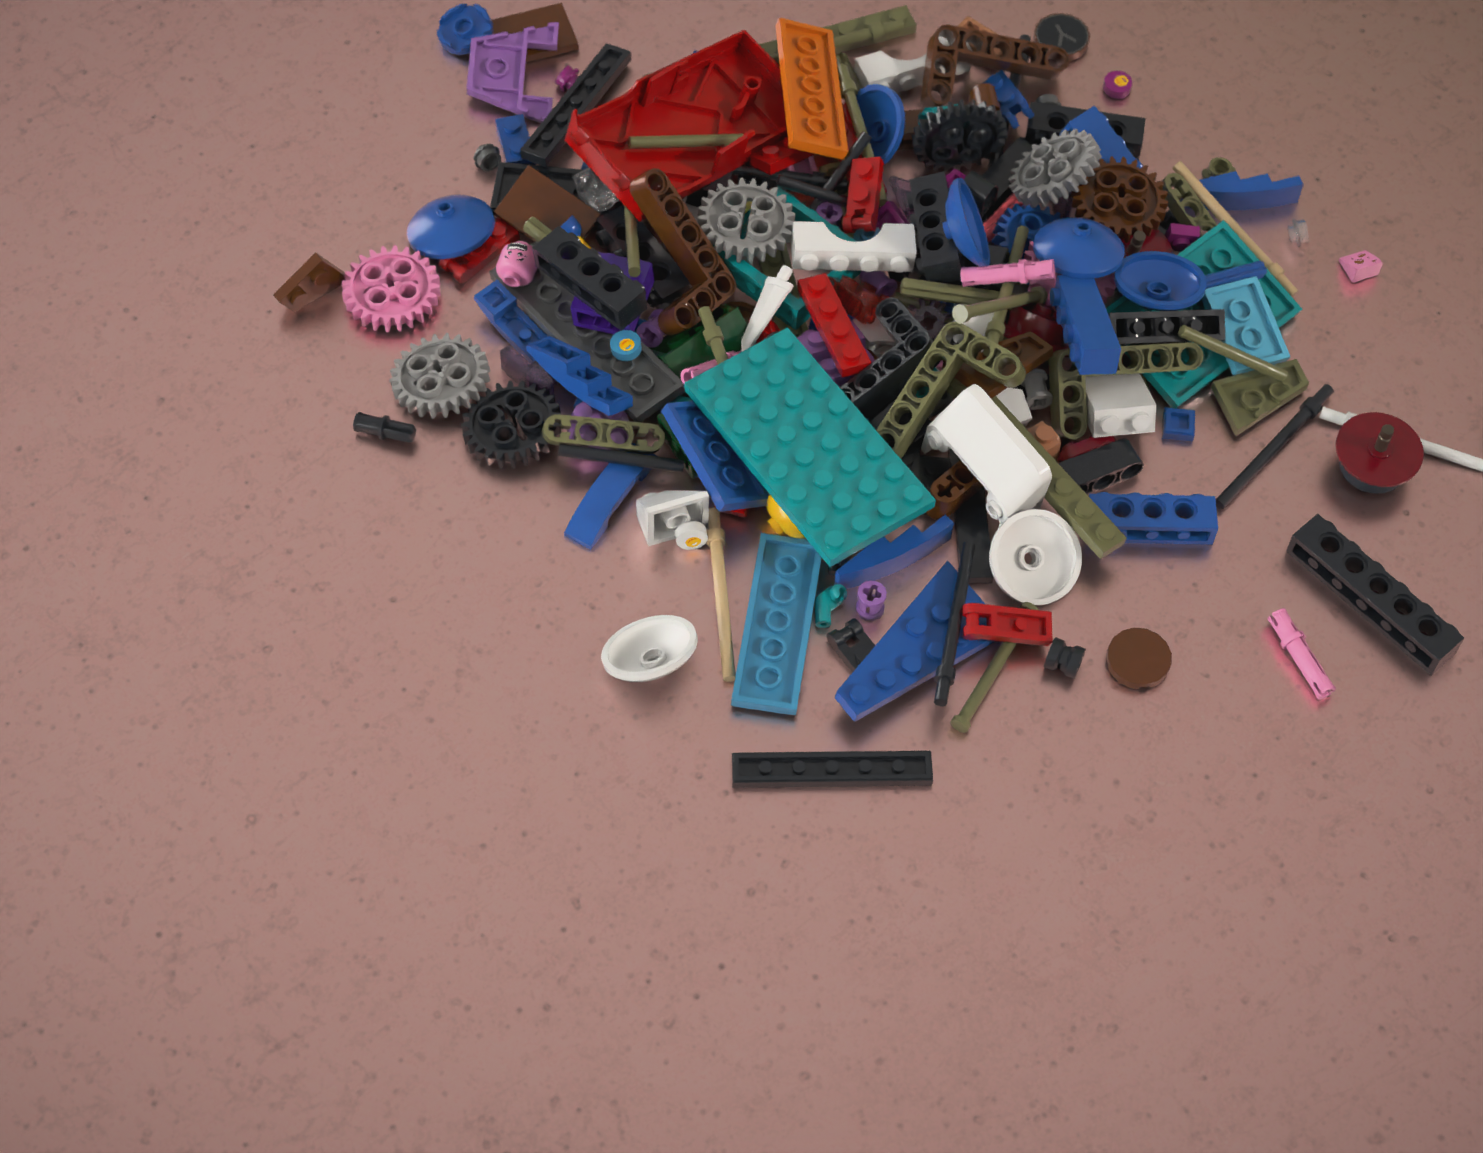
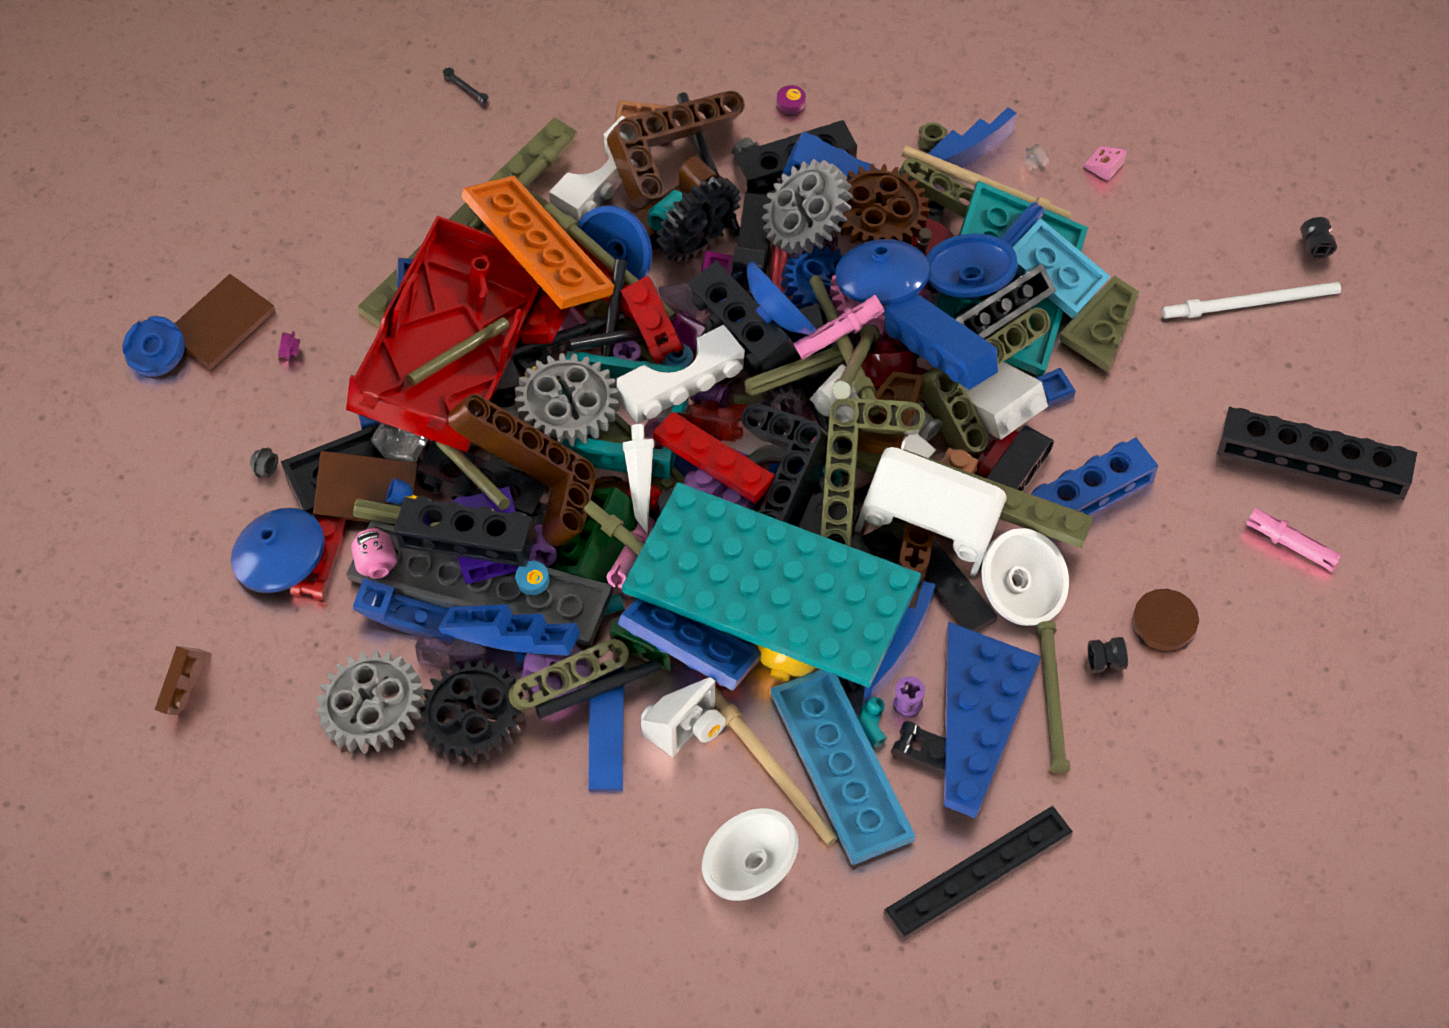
camera: 30 degrees left, 0 degrees up
bright pink gear [342,245,441,332] -> none
black axle [353,412,416,443] -> none
medium lavender wing [467,22,559,123] -> none
blue plate [495,114,536,165] -> none
black plate [520,43,632,167] -> none
black bar [934,541,975,706] -> none
red plate [962,603,1053,646] -> none
blue hinge [981,69,1035,129] -> none
black tile [1033,13,1090,61] -> none
magenta plate [1164,223,1200,252] -> none
olive bar [1178,325,1288,382] -> none
black bar [1216,384,1334,510] -> none
dark red piece [1335,412,1424,493] -> none

